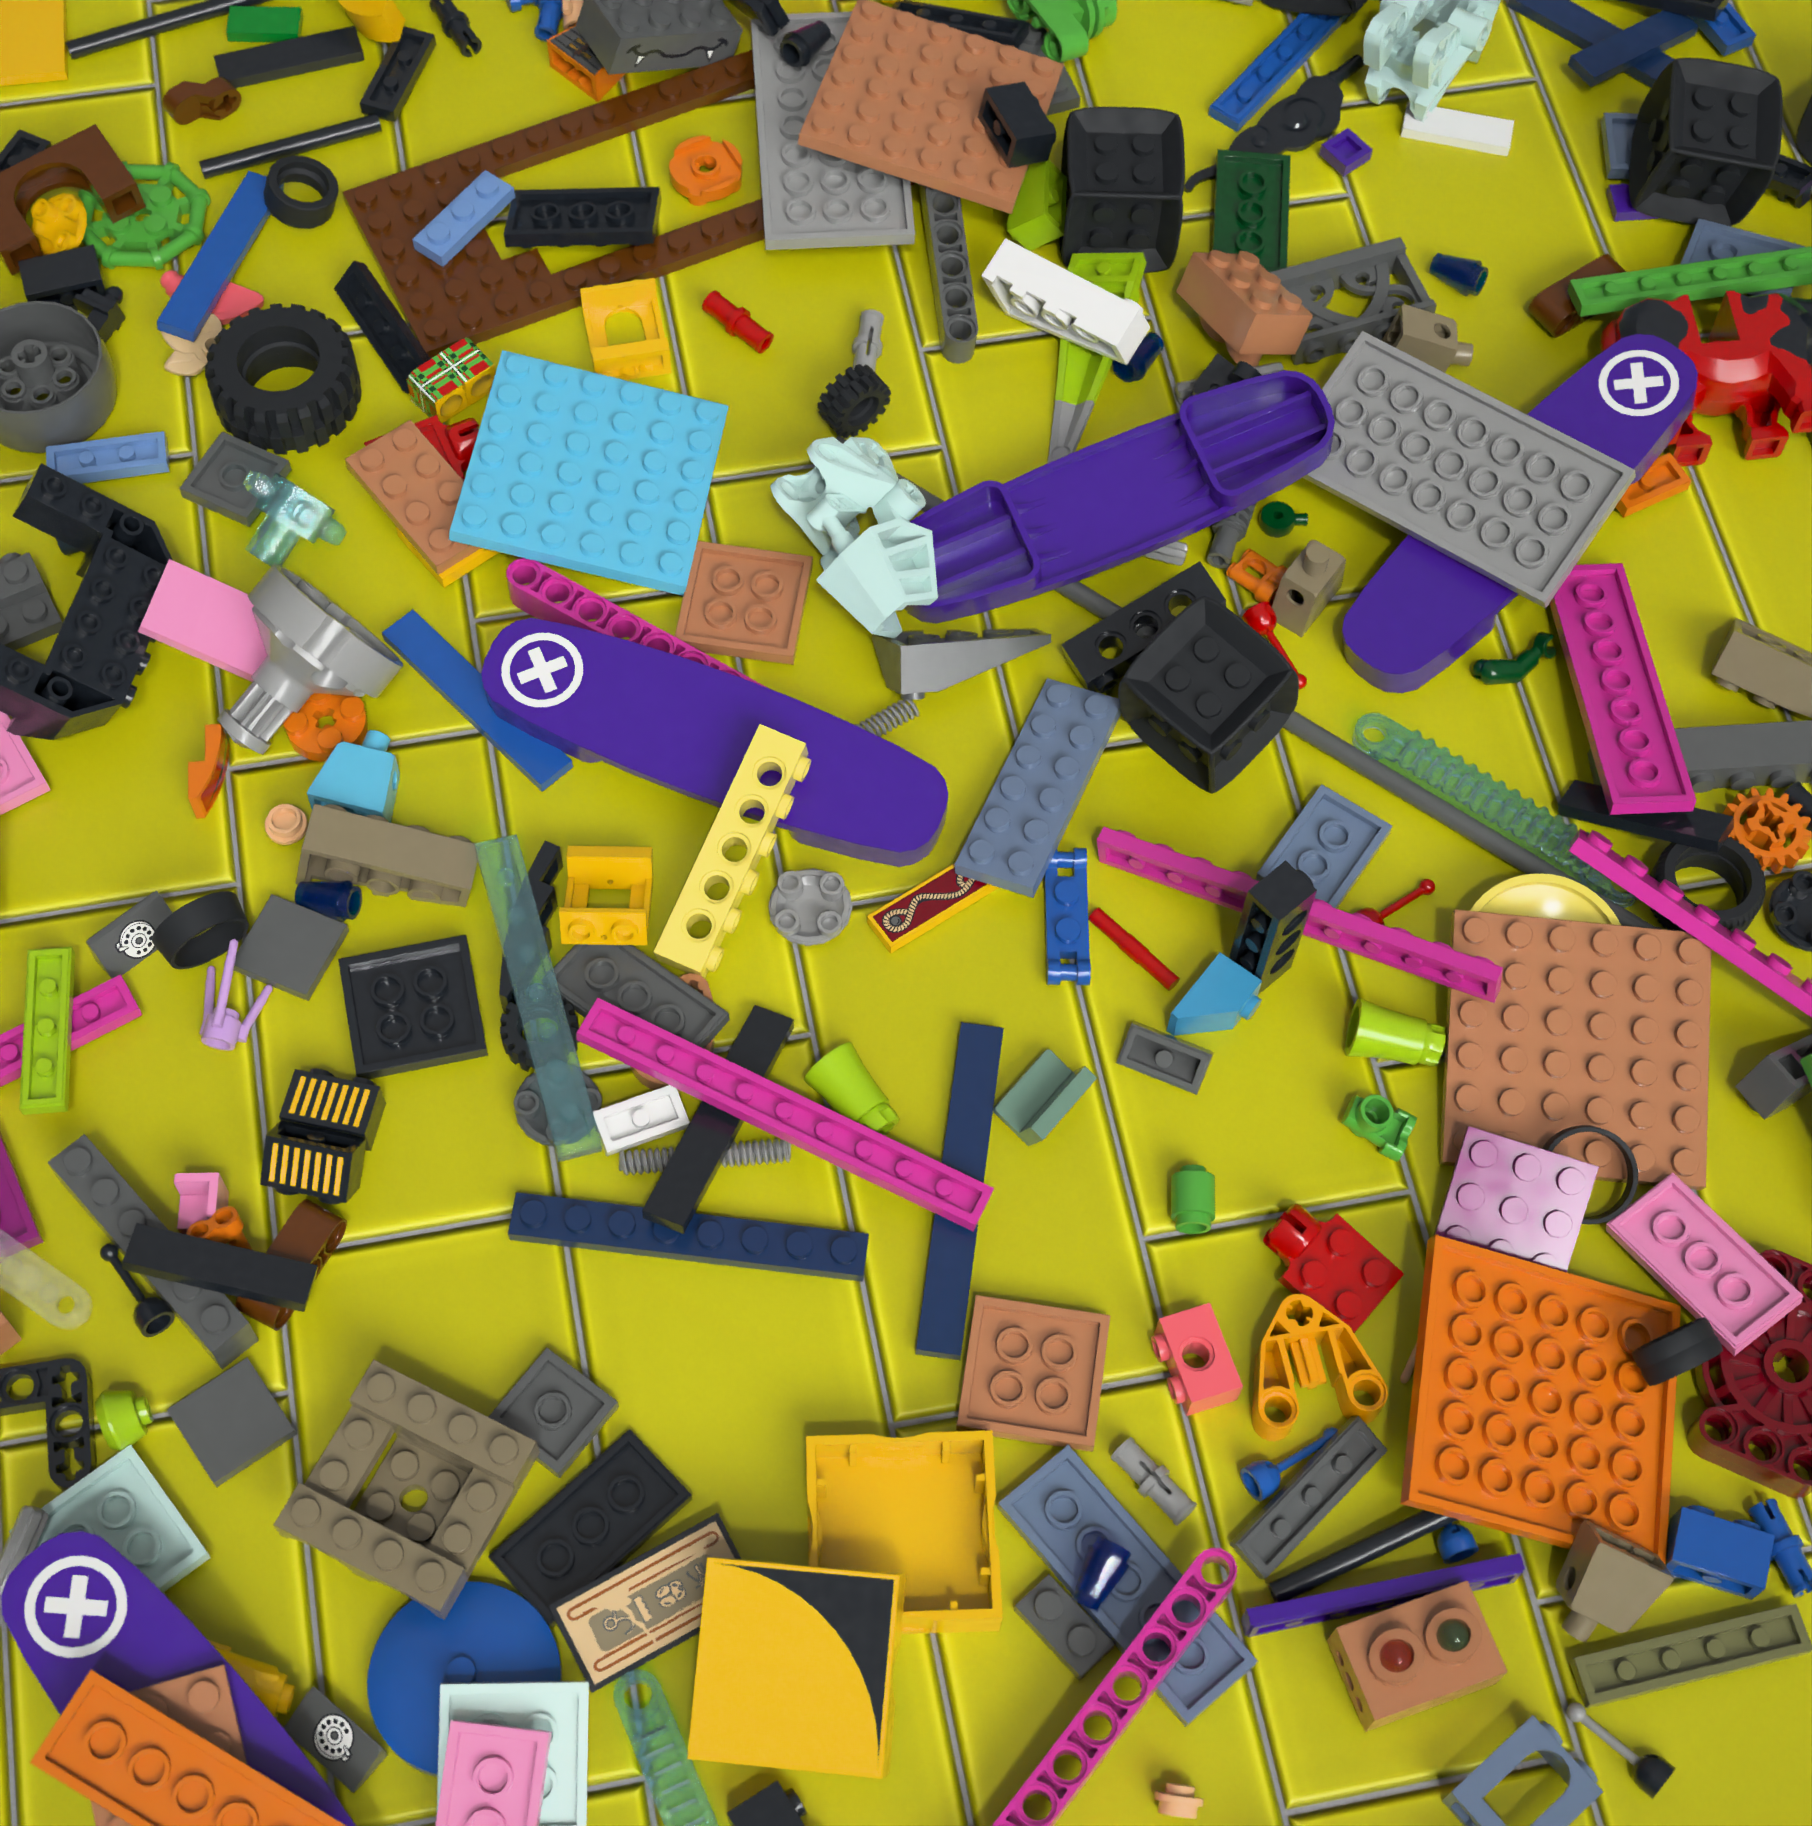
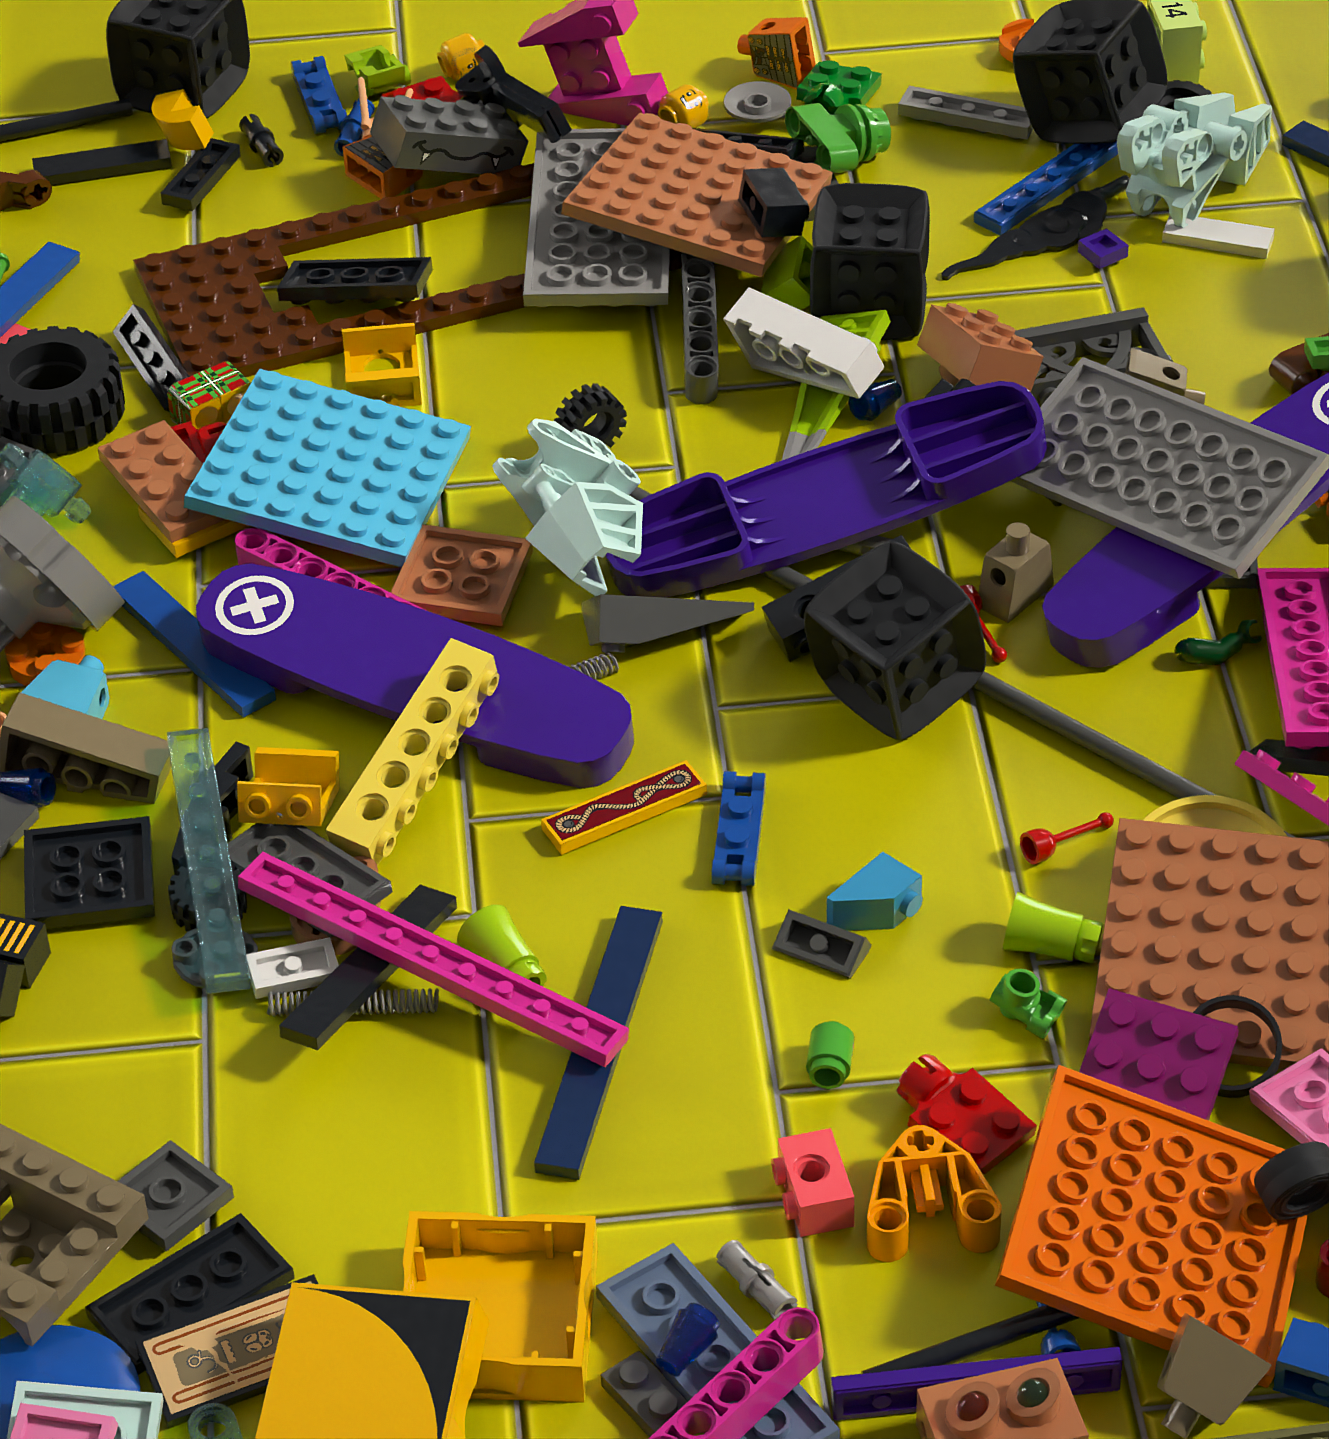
camera: 10 degrees right, 20 degrees down
black piece [199,113,382,179] -> none
green tile [226,6,303,42] -> none
black tyre [264,155,338,229] -> none
medium blue plate [412,170,515,267] -> none
dark blue plate [508,1192,869,1282] -> none
orange plate [669,135,743,206] -> none
red pin [702,290,774,354] -> none
light grey dish [768,868,852,946] -> none
black cone [780,20,831,67] -> none
light grey pin [852,309,884,372] -> none
sand blue plate [955,678,1121,898] -> none
nougat plate [956,1295,1110,1452] -> none
sand green panel [993,1049,1097,1146] -> none
red piece [1088,907,1180,991] -> none
dark pink plate [1097,827,1503,1003] -> none
dark grey hinge [1207,503,1256,569] -> none
dark green plate [1212,149,1291,272] -> none
orange piece [1226,548,1288,606] -> none
black brick [1229,860,1317,995] -> none
dark grey tile [1229,1416,1388,1579] -> none
blue hinge [1240,1427,1338,1501] -> none
sand blue plate [1255,784,1392,909] -> none
dark green piece [1259,501,1308,538] -> none
clear light blue gear [1352,713,1638,908] -> none
clear blue cone [1429,253,1488,296] -> none

